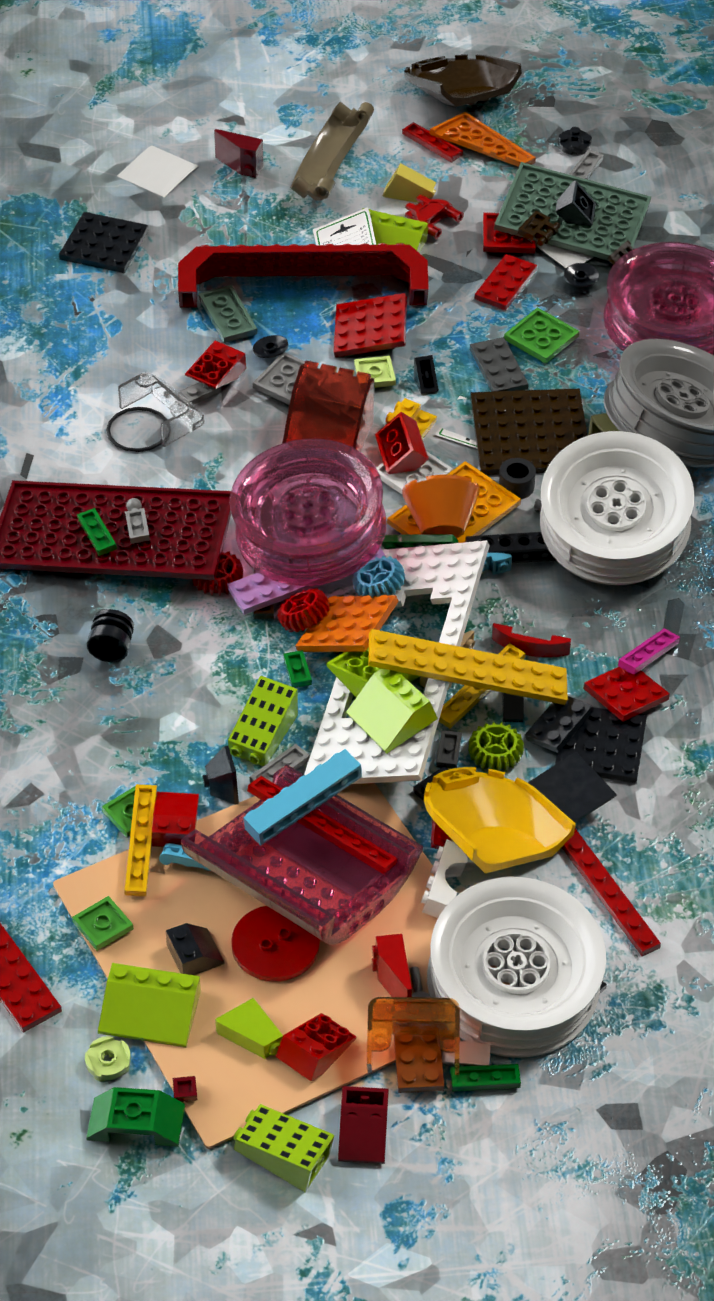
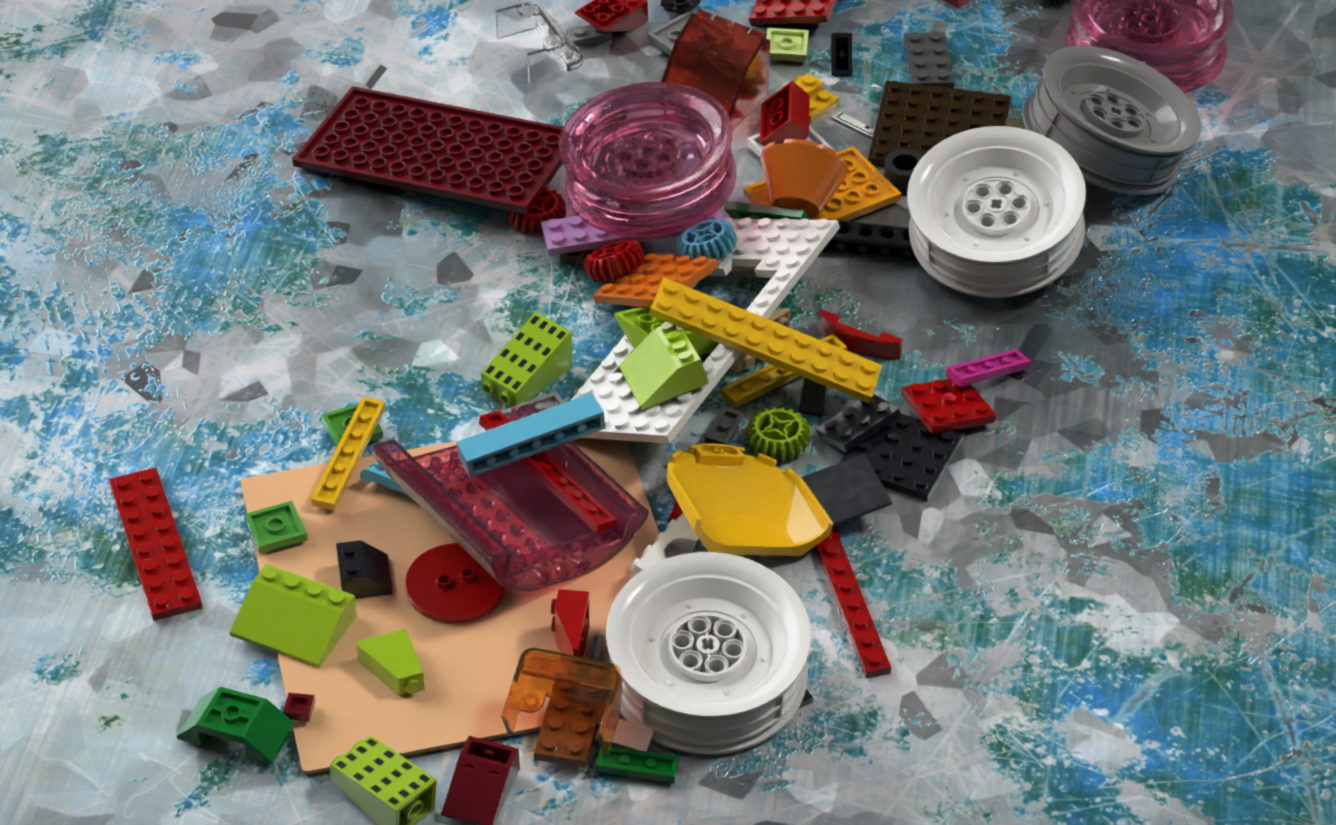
camera: 15 degrees right, 5 degrees down
green plate [77,508,117,556] -> none
yellowish green plate [85,1036,131,1081] -> none
black wheel [87,609,134,662] -> none
black piece [106,407,170,452] -> none
light grey plate [125,498,150,544] -> none
red slope [152,792,199,848] -> none
black slope [202,746,239,805] -> none
red slope [276,1013,356,1081] -> none
green plate [283,650,312,688] -> none
medium azure slope [482,553,512,575] -> none
bright green plate [504,307,580,364] -> none

